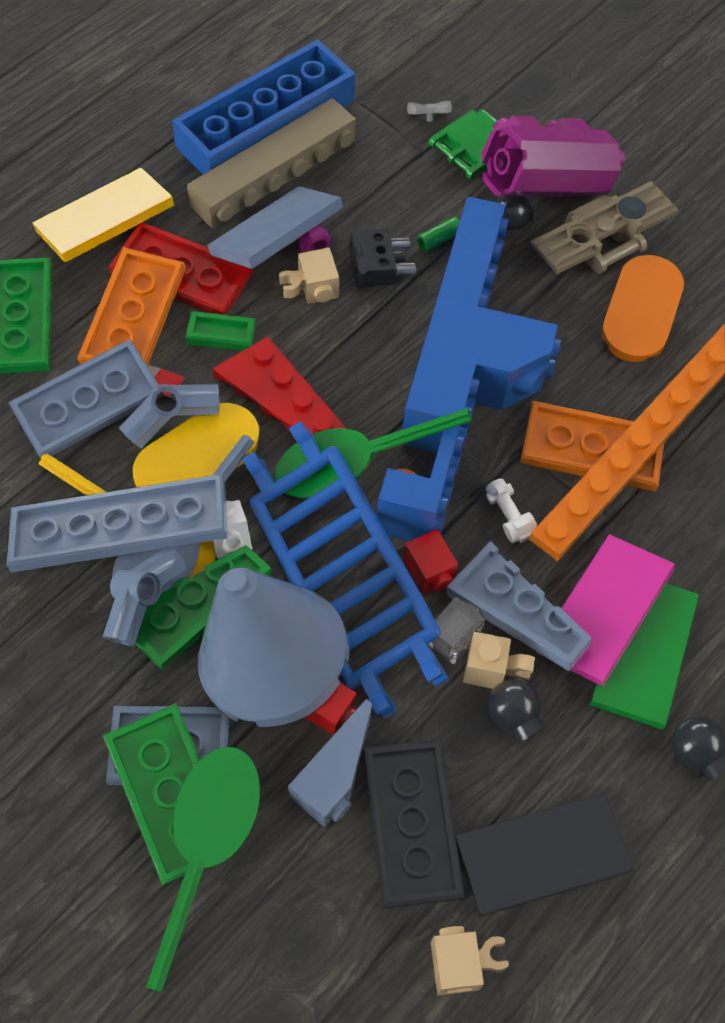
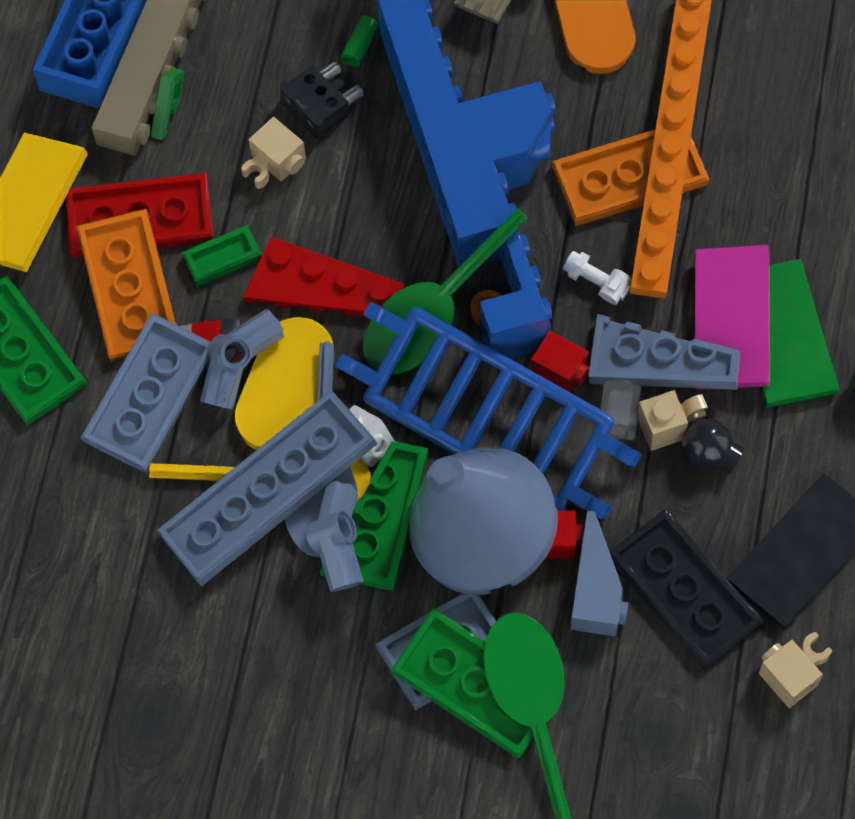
camera: 25 degrees left, 5 degrees up
sand blue tile [207,186,343,269] -> none
magenta tile [299,226,331,252] -> none
none -> green tile [150,68,185,140]

